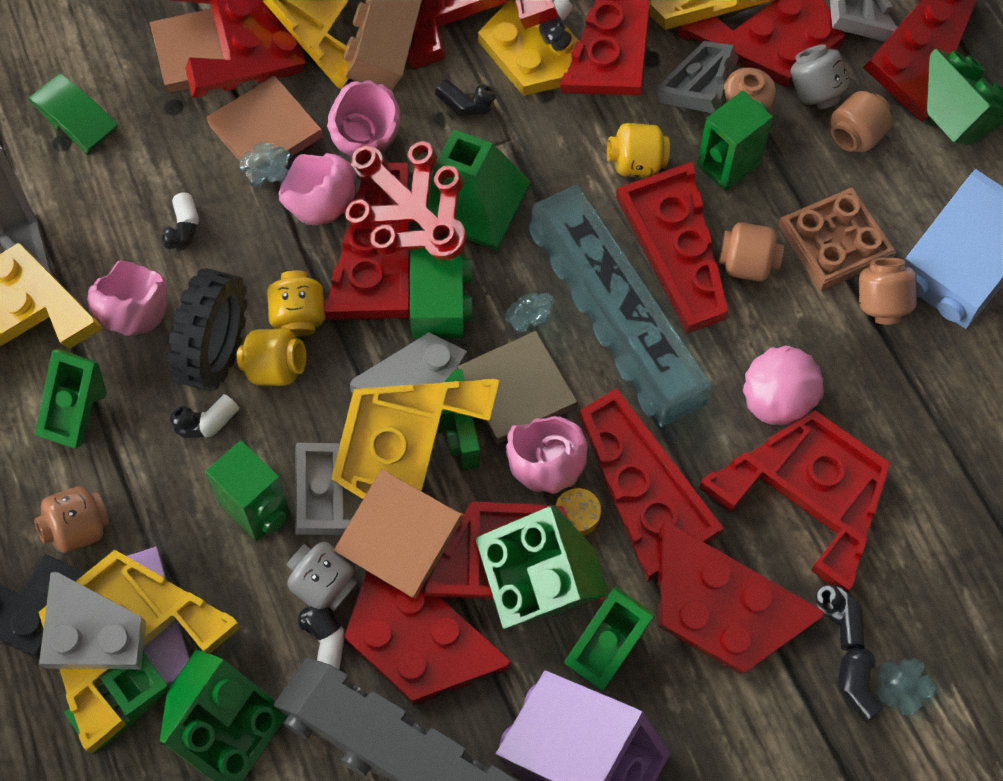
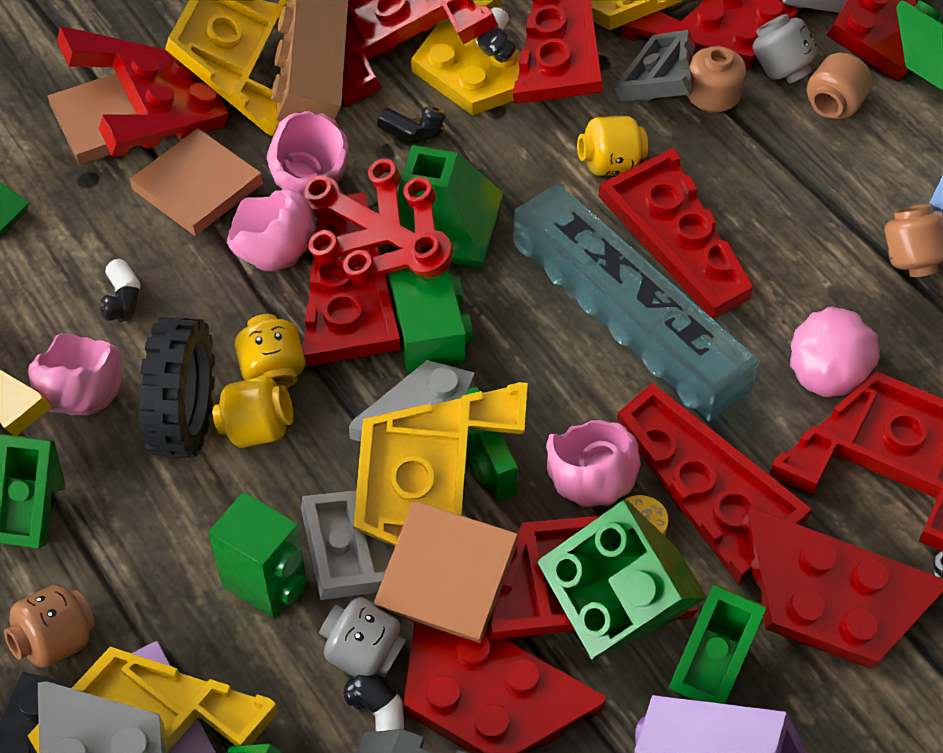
camera: 10 degrees left, 10 degrees down
arm [170,394,239,438] -> none
clear light blue plant [239,142,290,187] -> none
dark tan tile [457,331,577,445] -> none
clear light blue plant [504,292,556,333] -> none
green brick [697,90,773,191] -> none
nougat head [719,222,784,282] -> none
nougat tile [778,187,896,291] -> none

